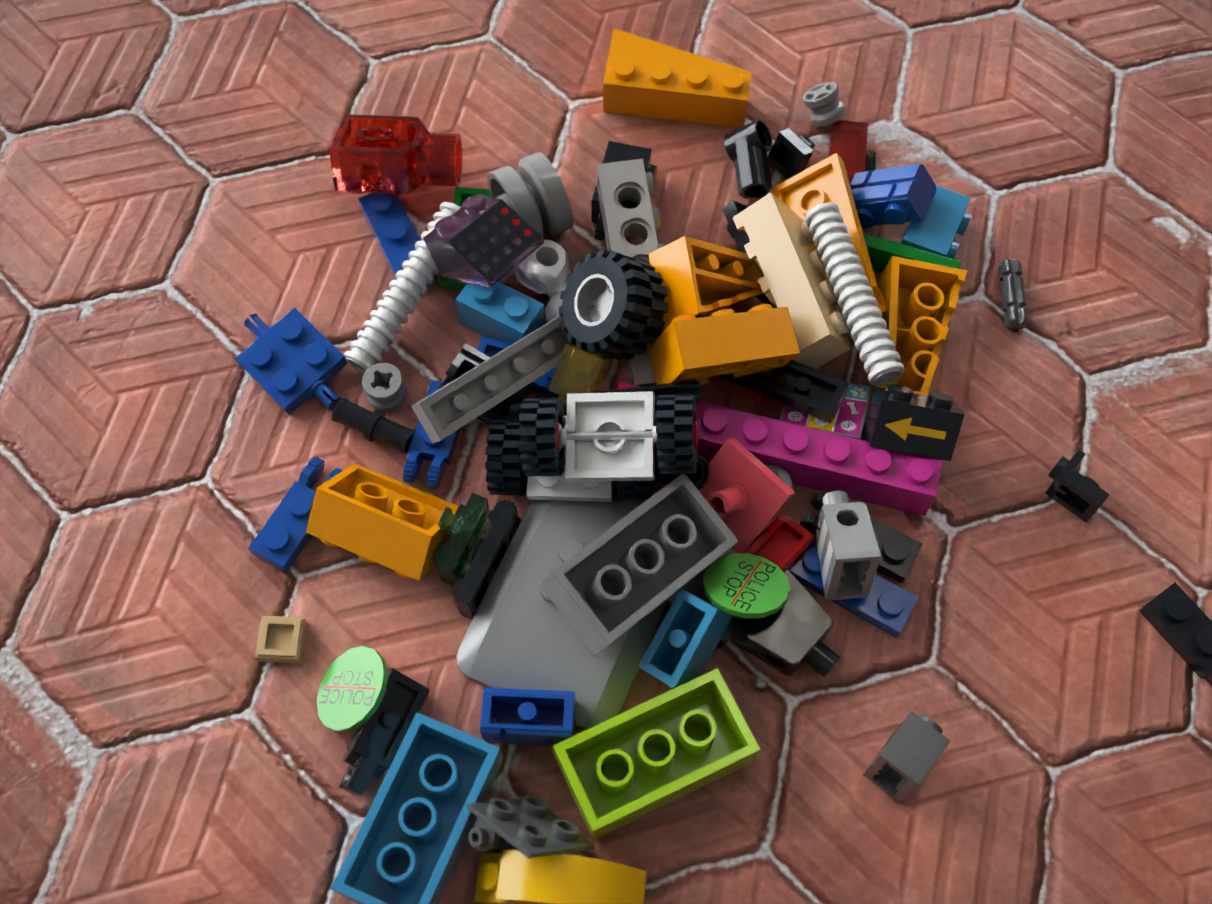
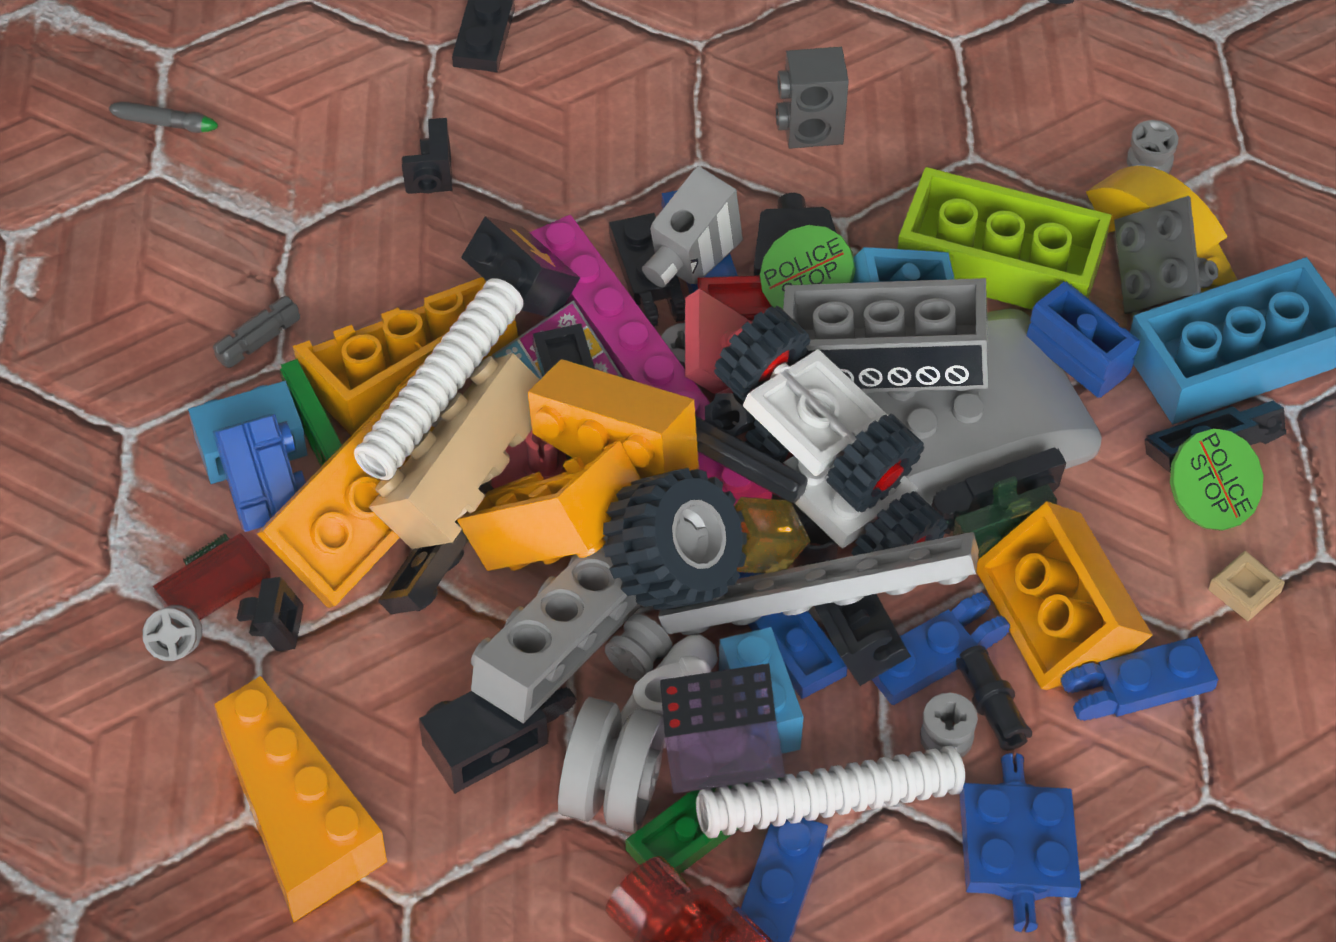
camera: 135 degrees left, 10 degrees down
black piece [724,119,773,199] -> none

